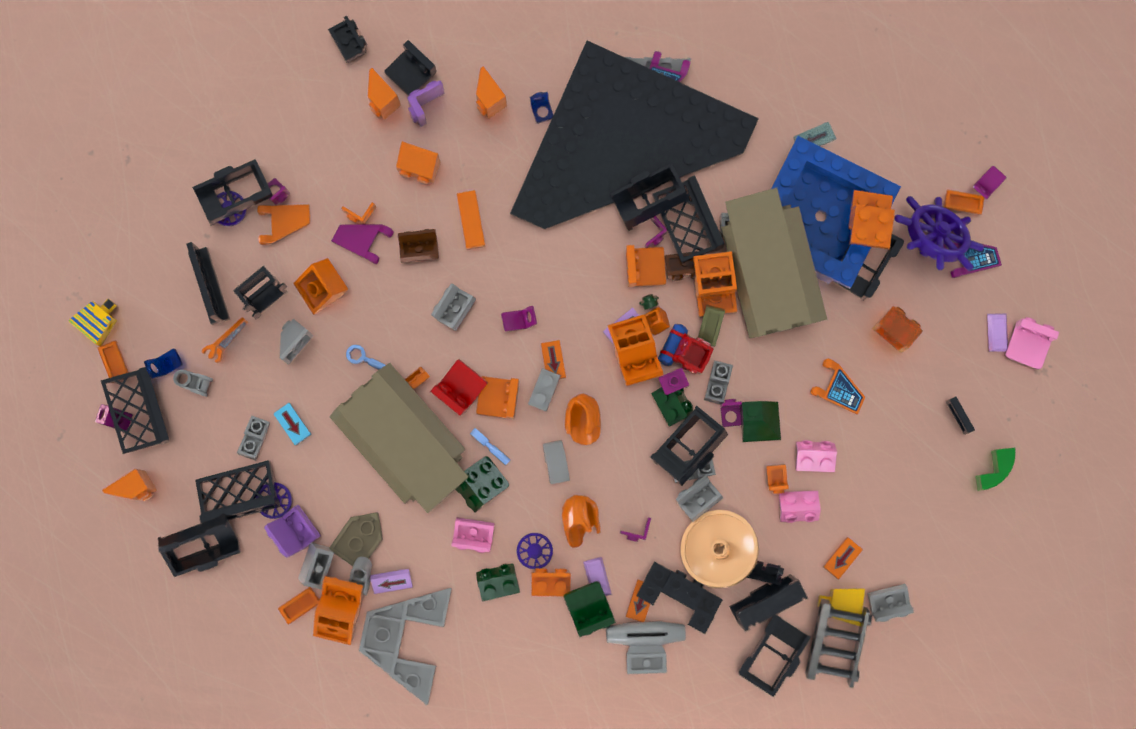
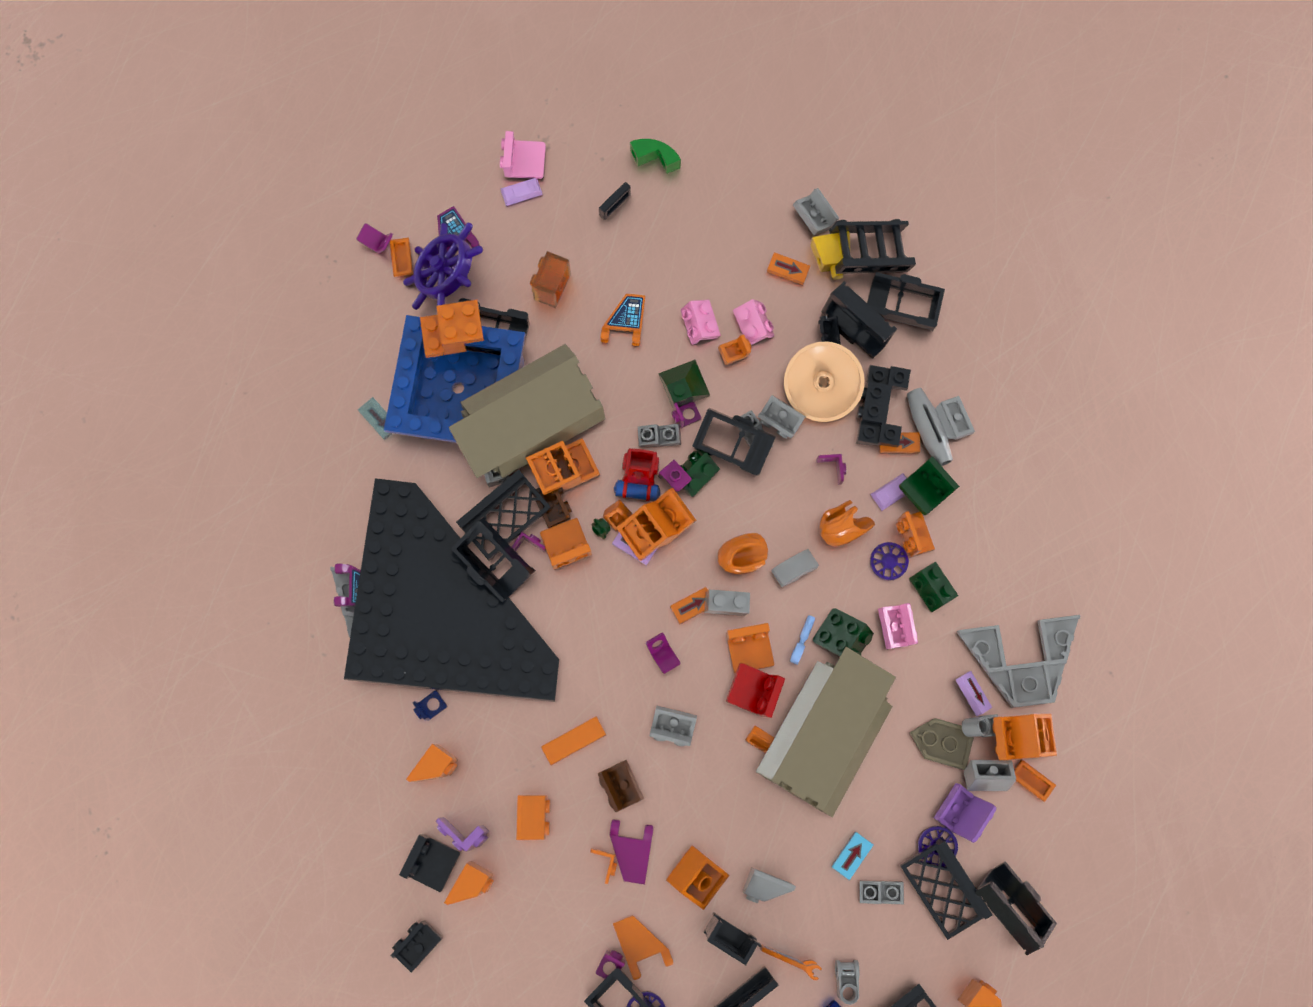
camera: 110 degrees left, 5 degrees down
light blue piece [346,345,385,370] -> none
olive tile [698,305,725,346] -> none

